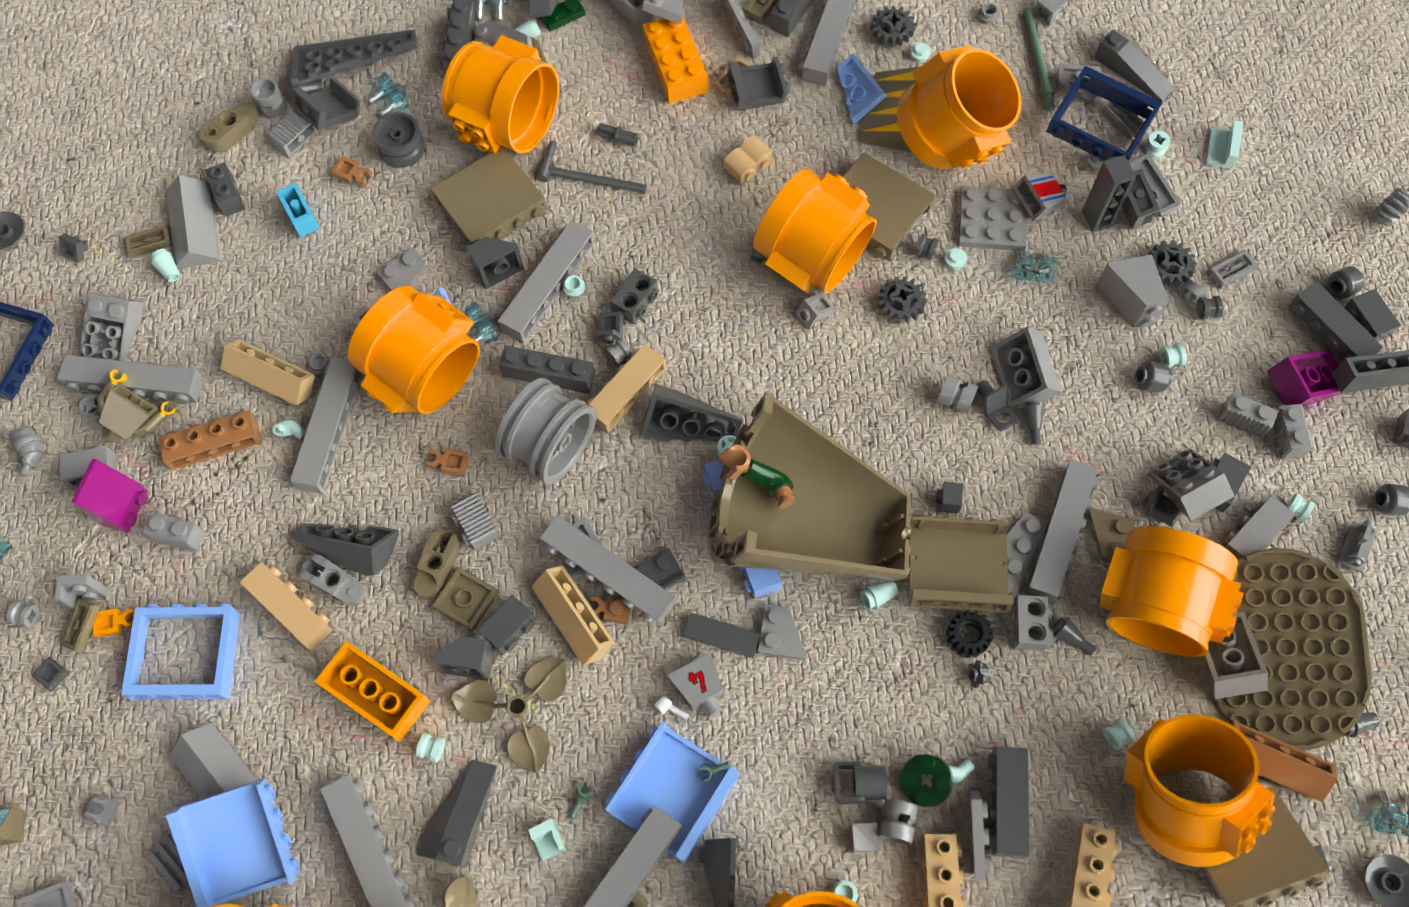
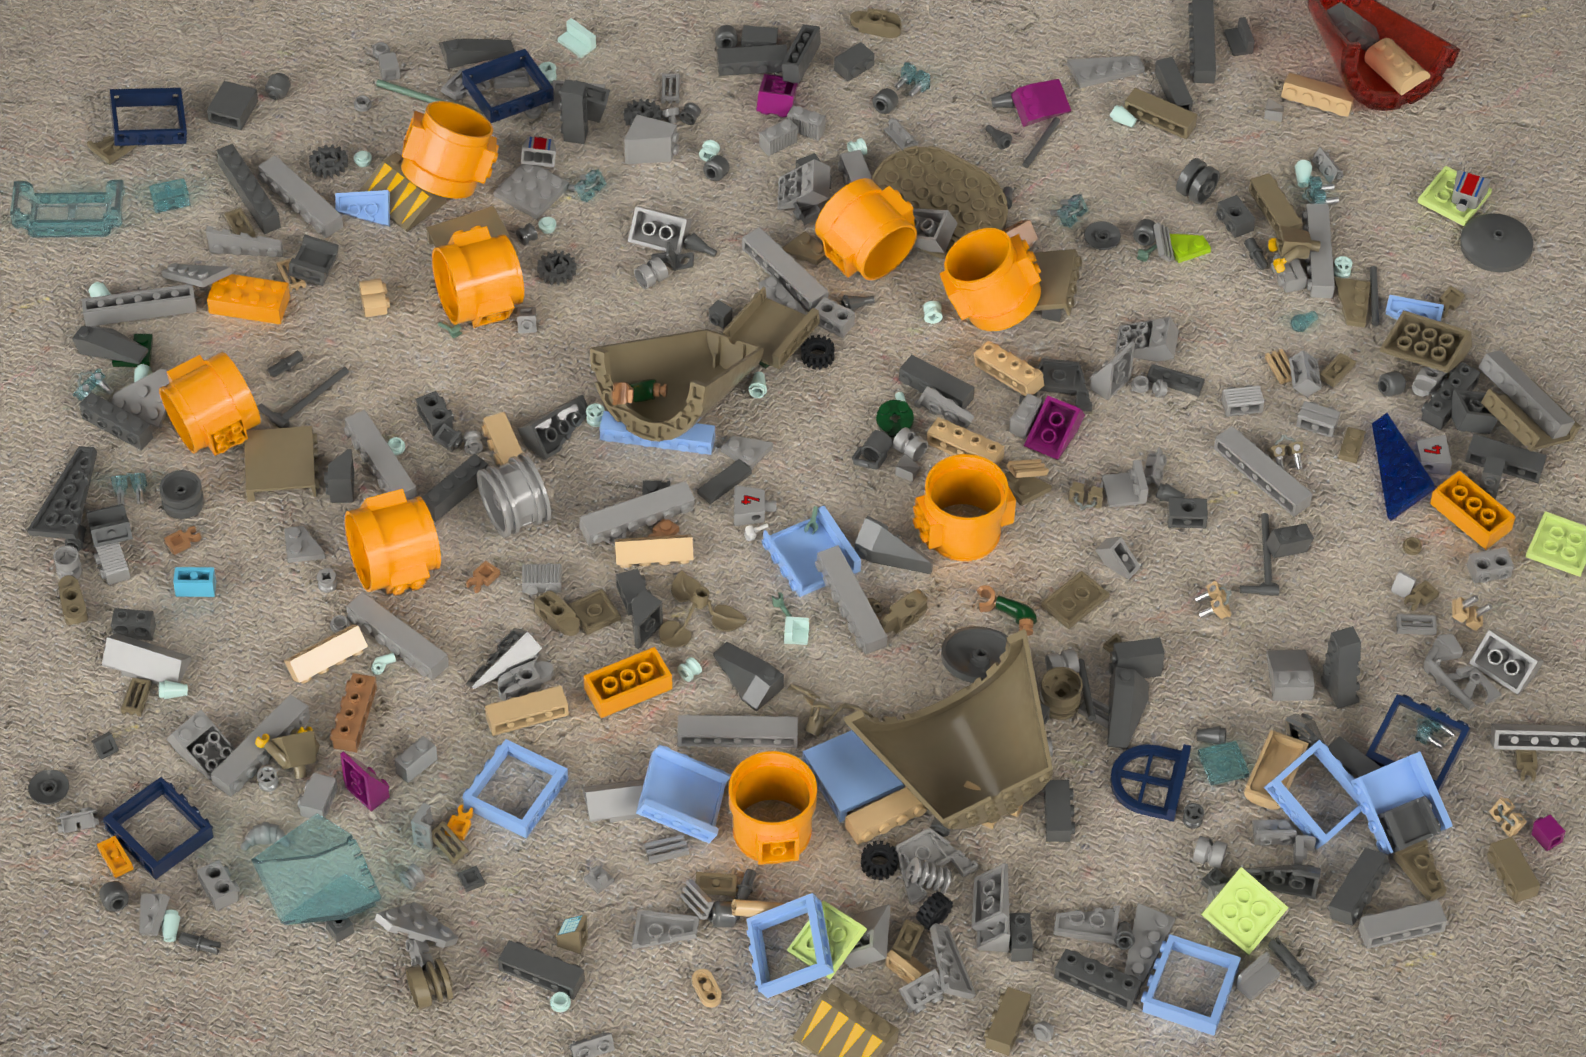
camera: 65 degrees left, 15 degrees down
dark grey plate [968,660,990,688] -> none

